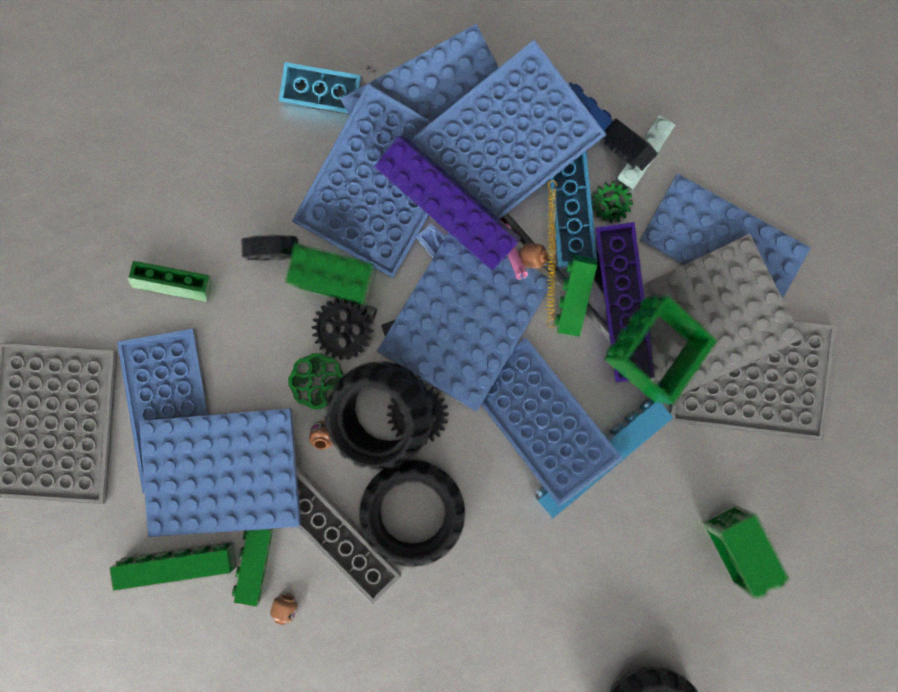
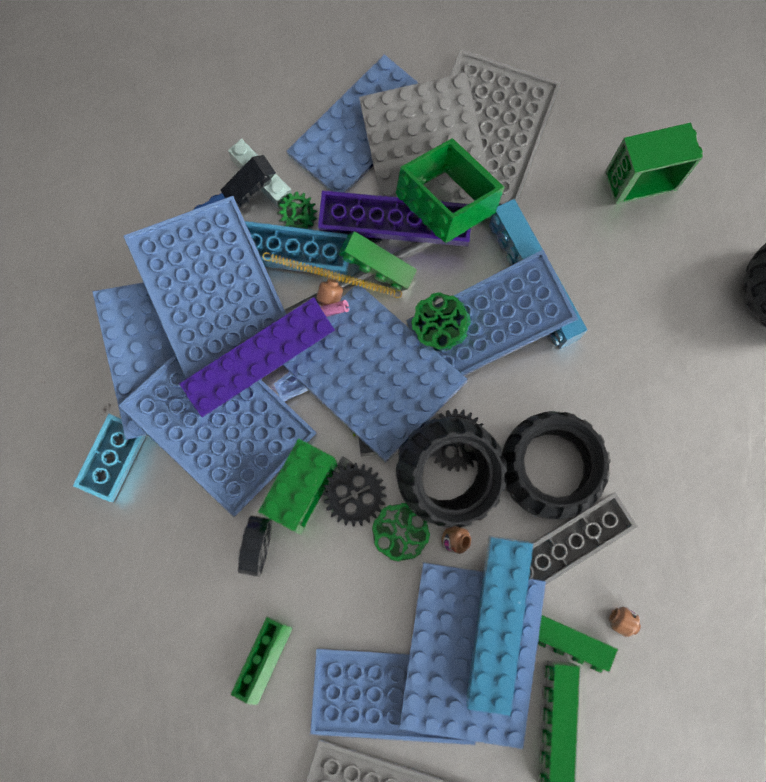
camera: 75 degrees left, 10 degrees down
none -> green connector [412,292,471,351]
none -> dark azure brick [466,536,533,716]

